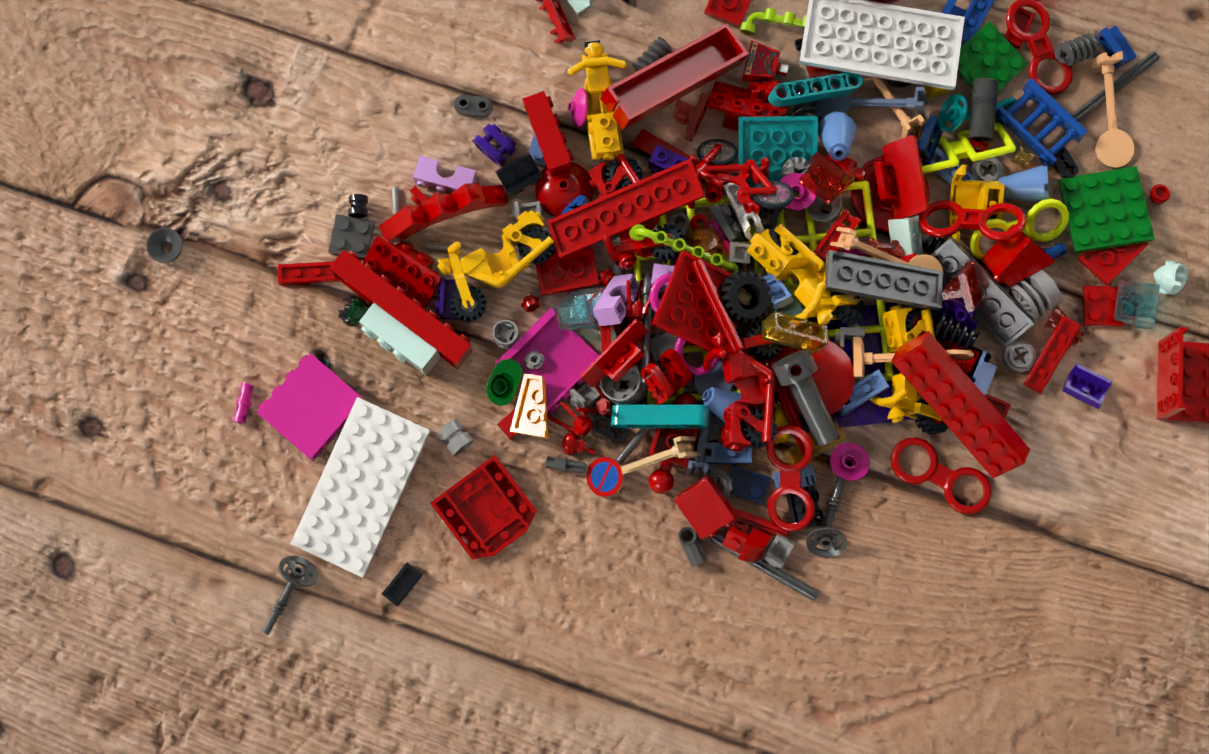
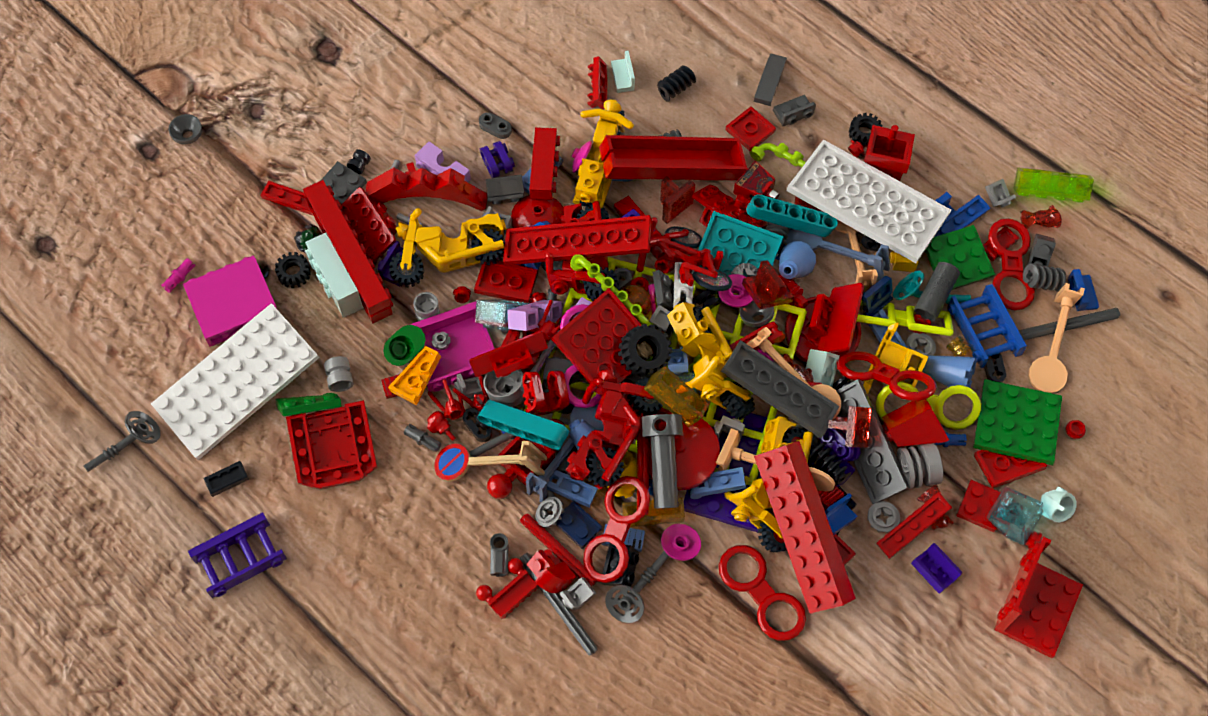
camera: 20 degrees right, 15 degrees down
red brick [674,474,737,540] -> none
red axle [692,259,744,353] -> none
none -> dark purple fence [188,512,287,598]
none -> black tyre [275,252,311,288]
none -> green wing [275,393,342,417]
none -> red gear [476,558,539,619]
none -> red plate [1025,531,1042,549]
none -> dark grey slope [1027,233,1056,266]

